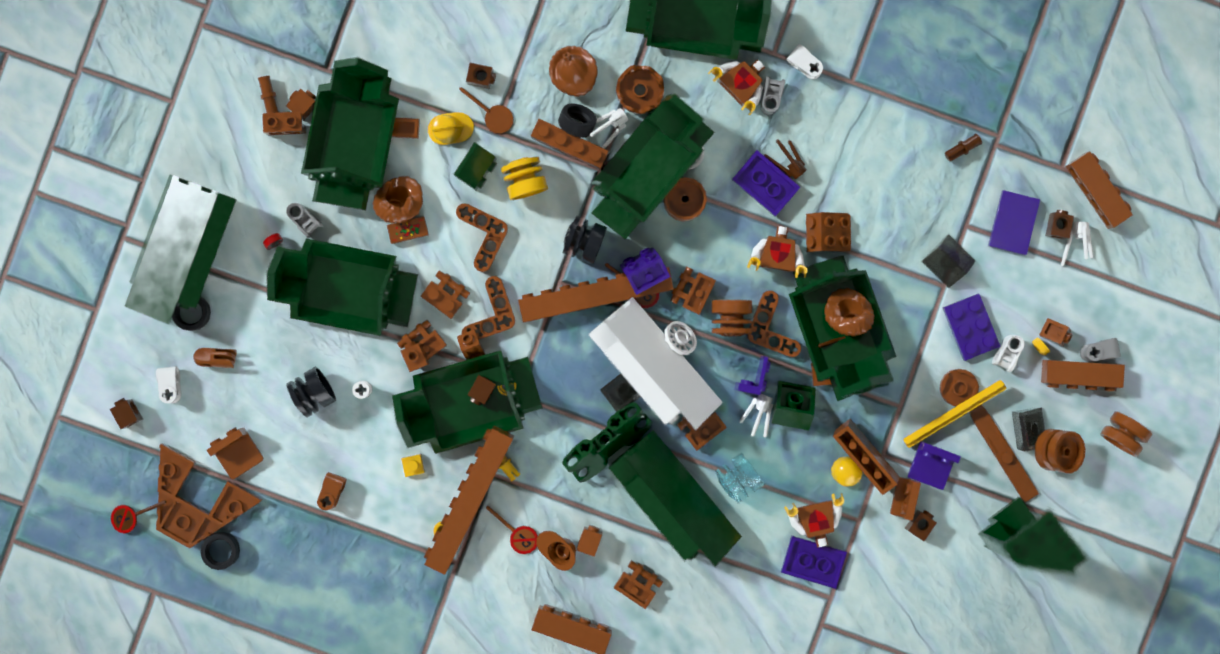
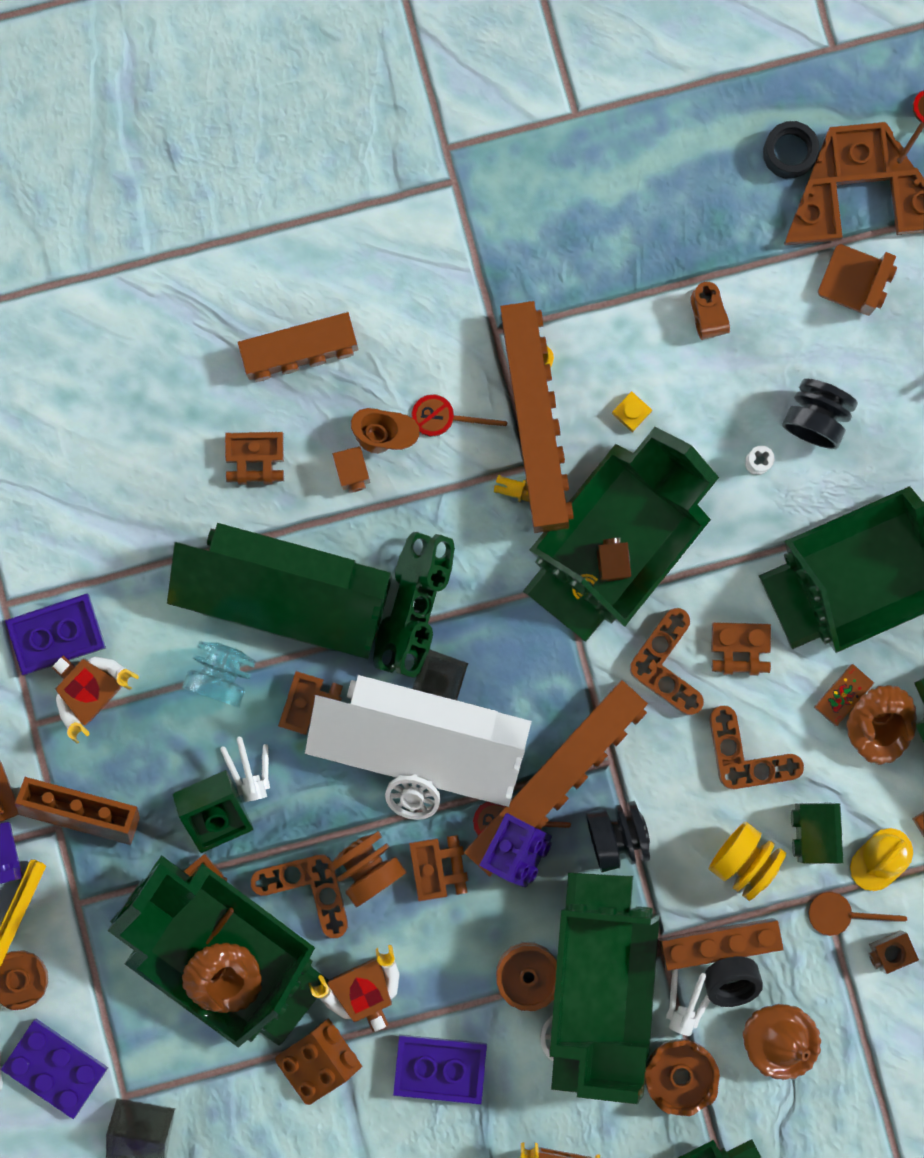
camera: 145 degrees right, 5 degrees down
dark orange plate [397,320,447,360] -> none
dark orange brick [401,341,429,372] -> none
dark orange bracket [457,330,485,360] -> none
dark purple bracket [735,356,771,395] -> none
reddish brown plant [764,139,807,179] -> none
yellow hair [831,456,863,487] -> none

